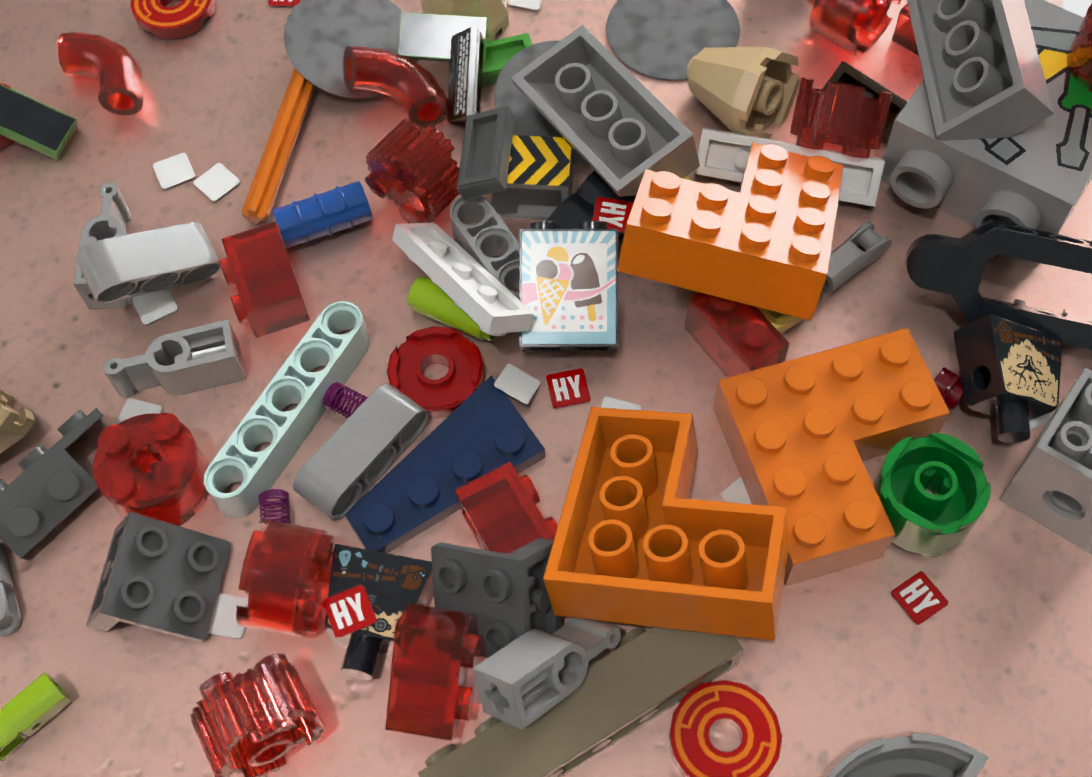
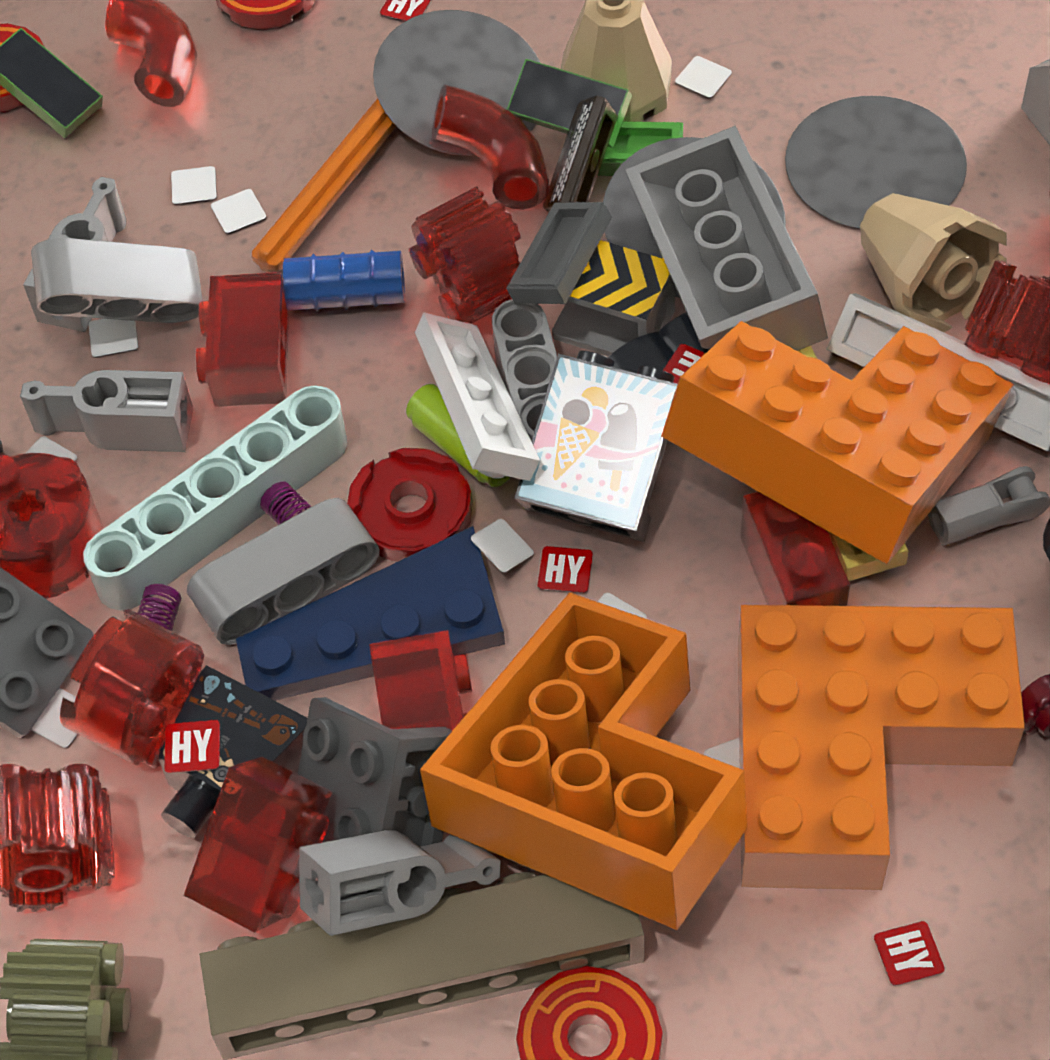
camera: 20 degrees right, 5 degrees down
green brick [873,433,991,557] -> none

